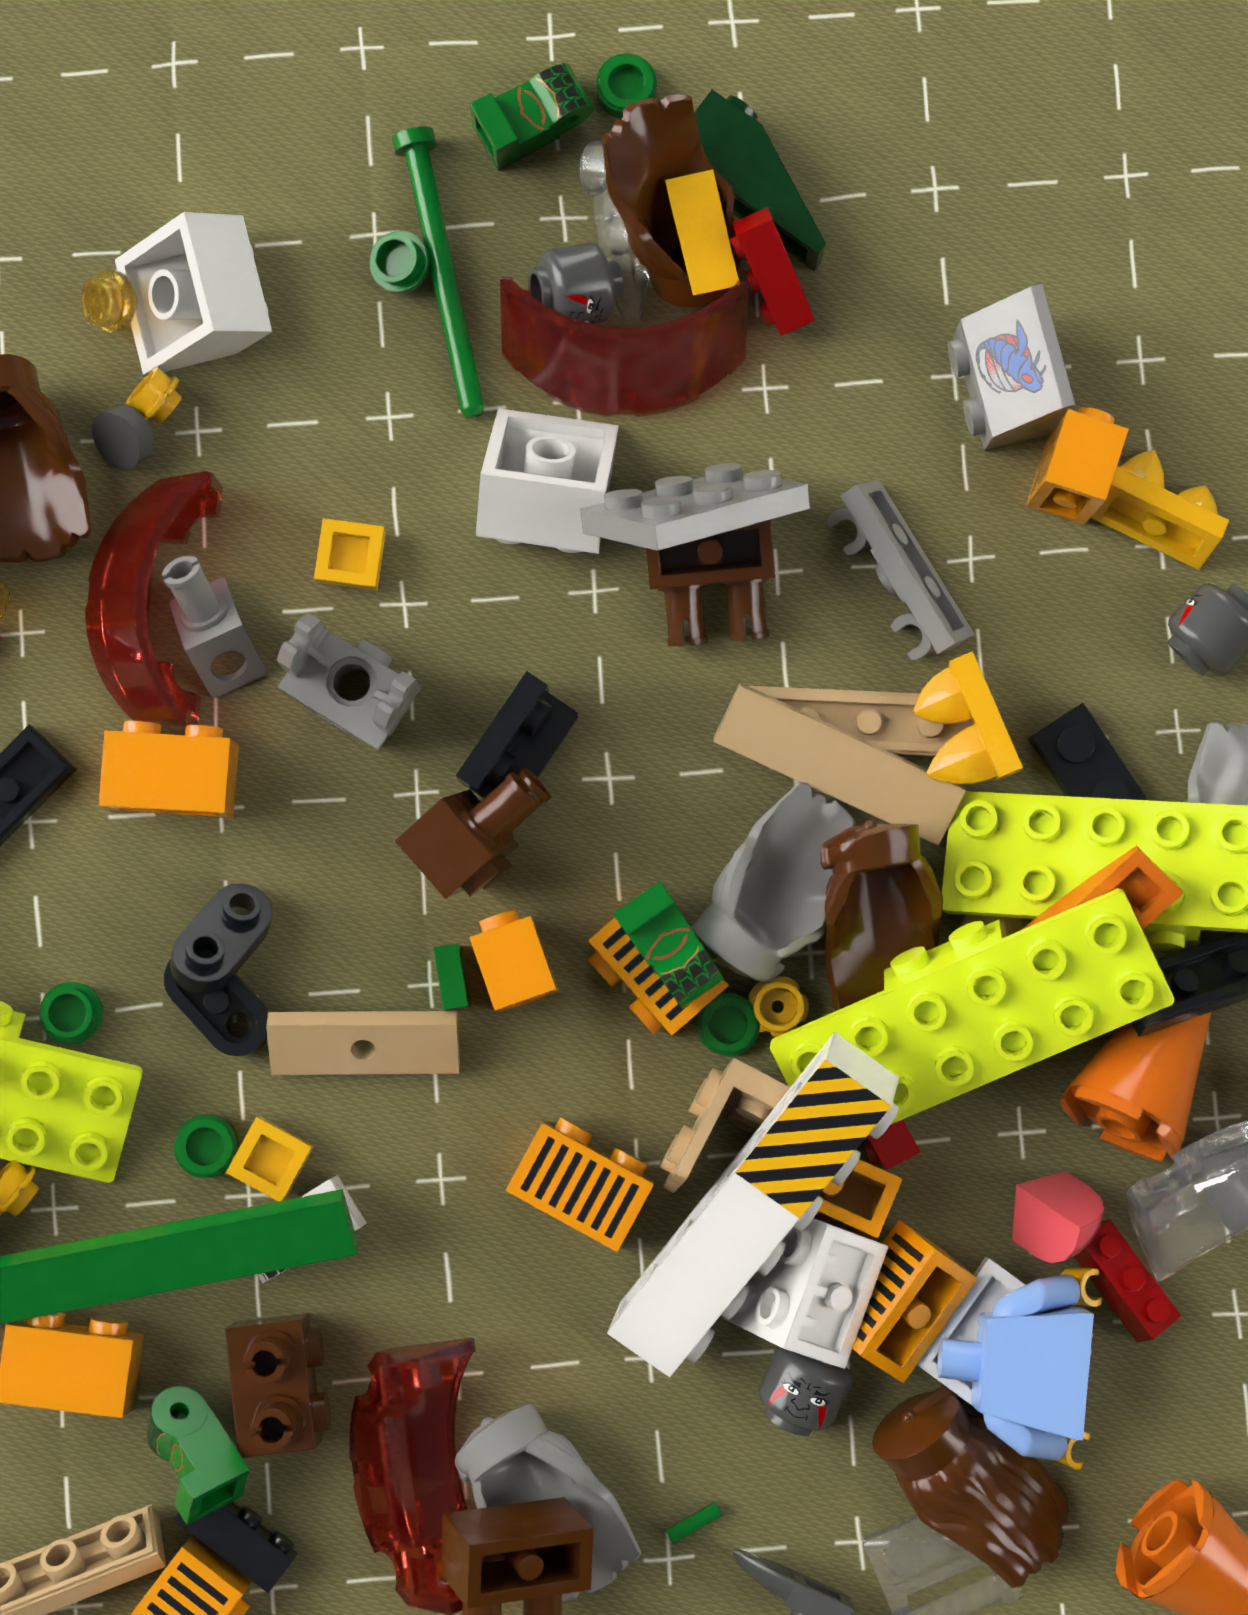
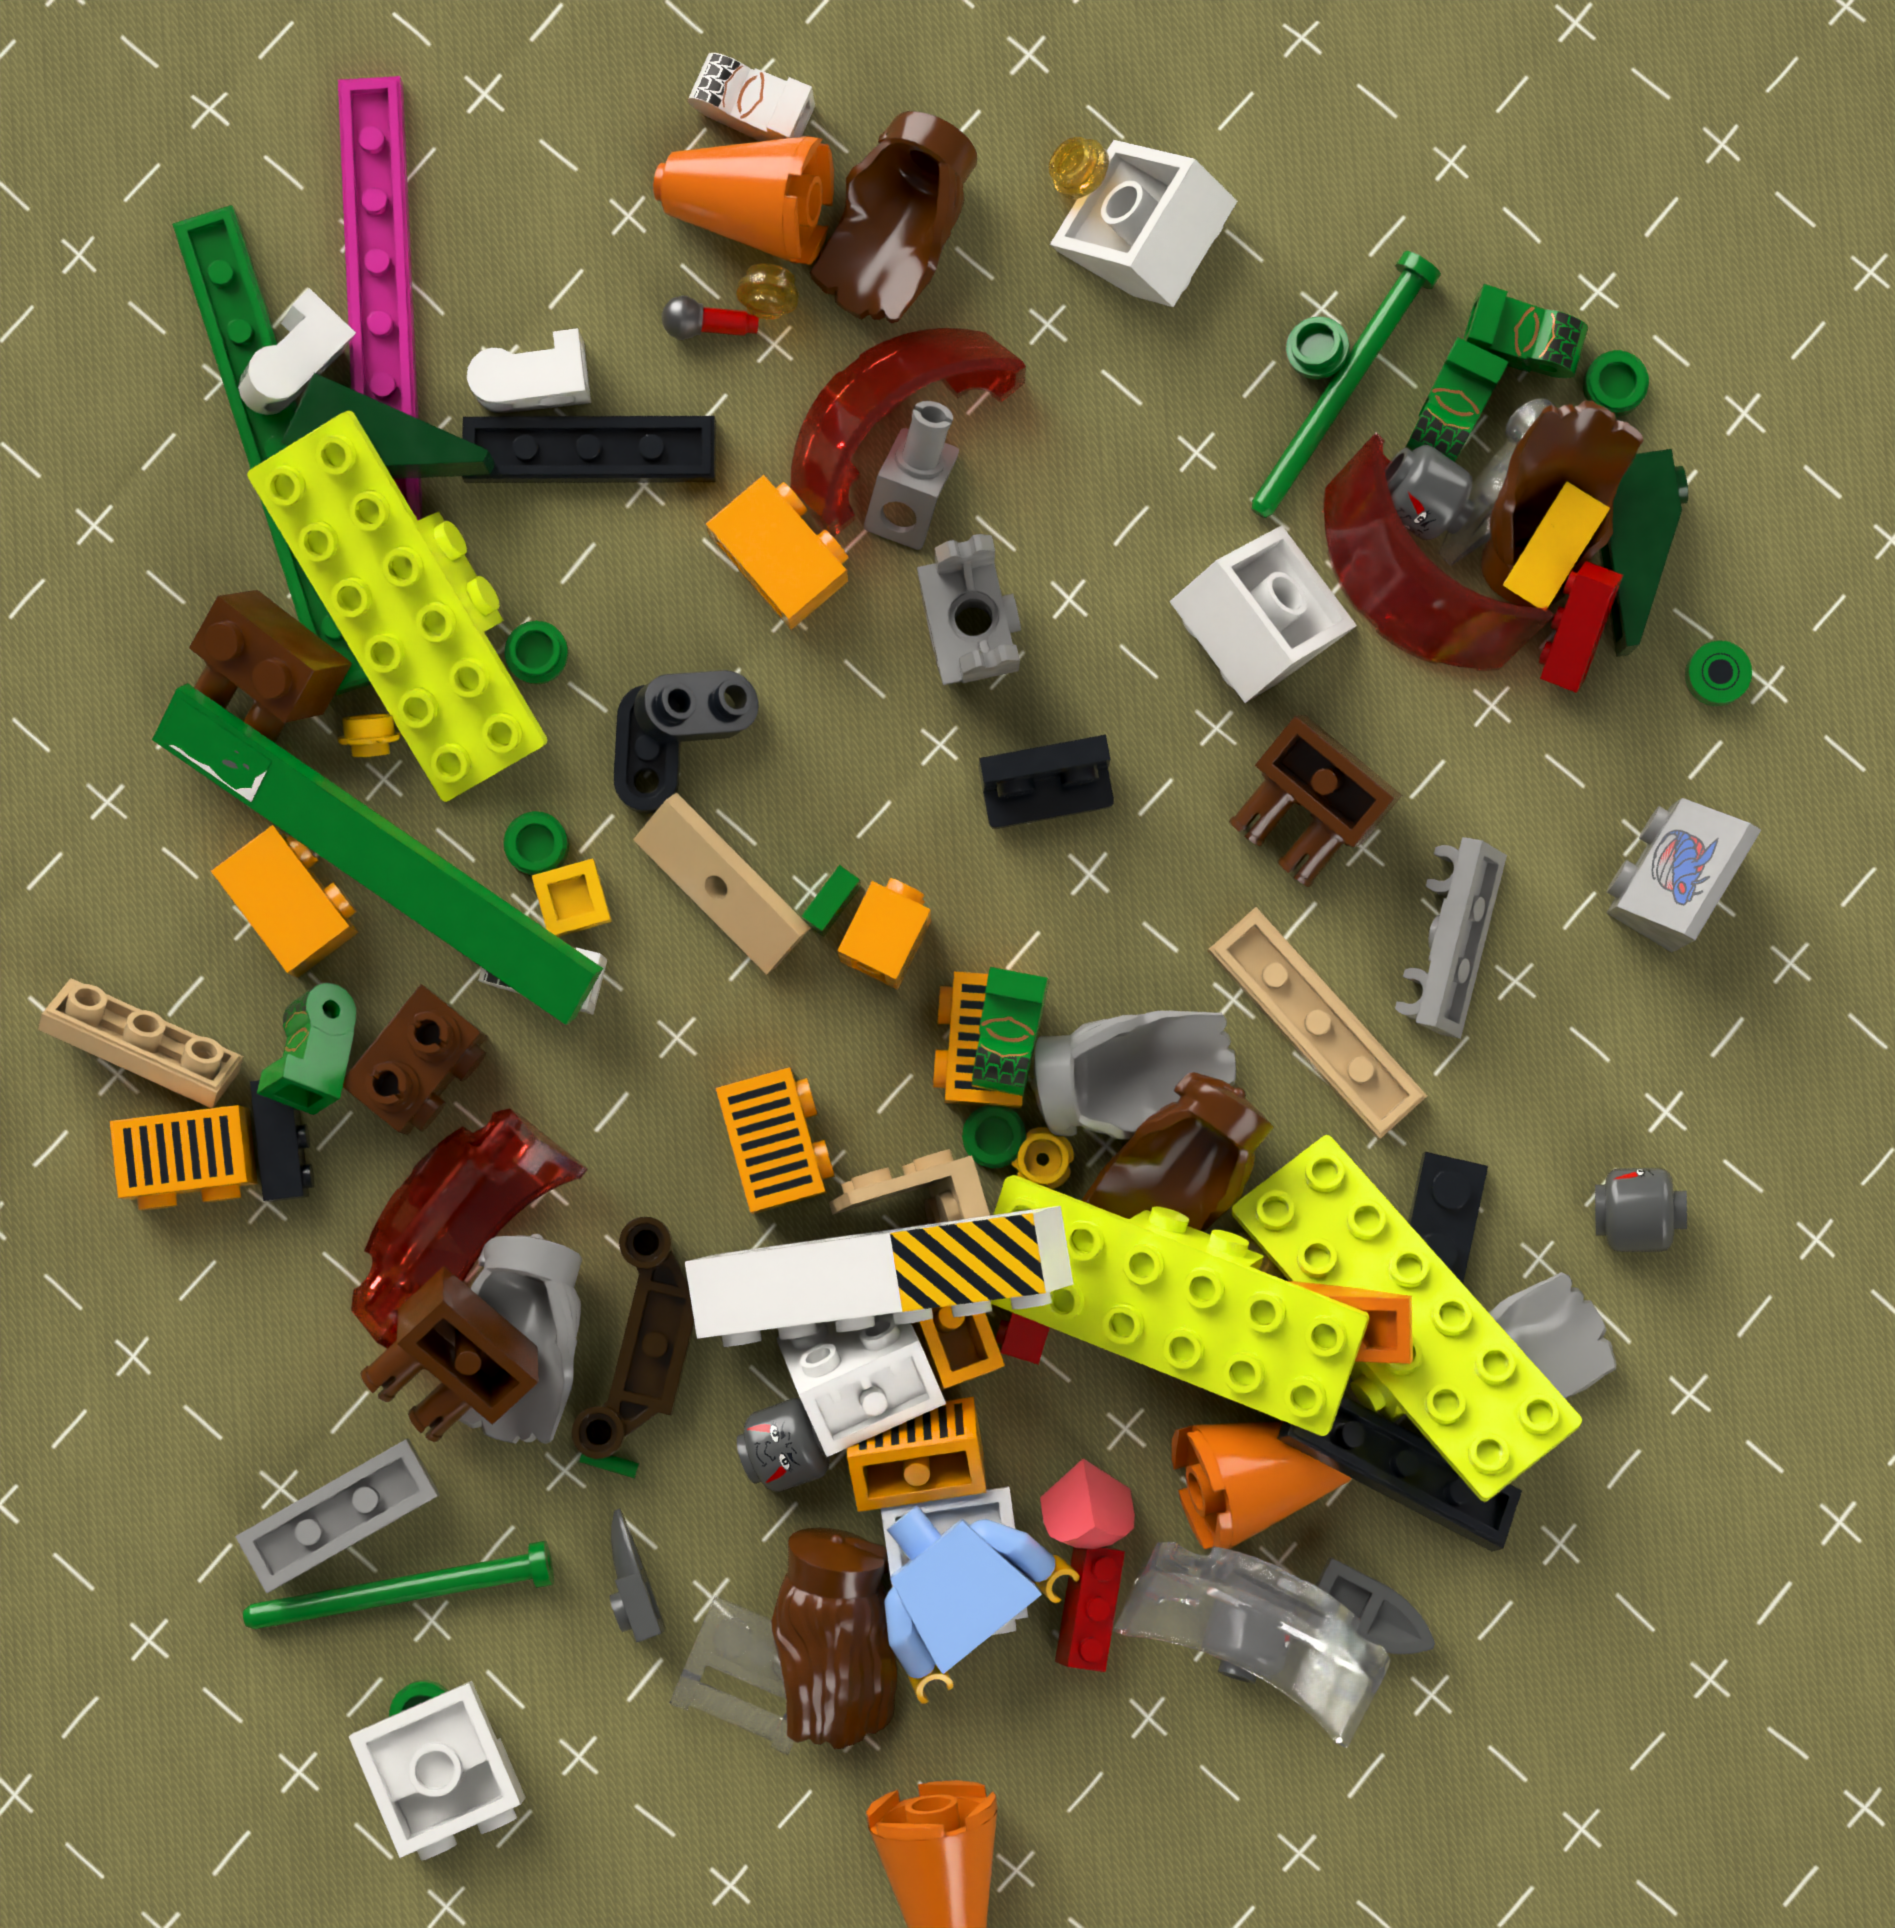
camera: 45 degrees right, 0 degrees up
dark grey tile [92,404,154,470] -> none
yellow plate [126,367,182,424] -> none
yellow plate [314,518,386,591] -> none
reddish brown brick [395,768,552,899] -> none
light grey plate [580,463,810,551] -> none
tan tile [713,683,966,846] -> none
yellow tile [914,651,1023,784] -> none
light orange brick [1026,407,1129,525] -> none
yellow tile [1091,450,1229,570] -> none
none -> dark brown plate [572,1217,695,1459]
none -> green leg [1405,337,1509,462]
none -> green tile [1685,640,1752,706]

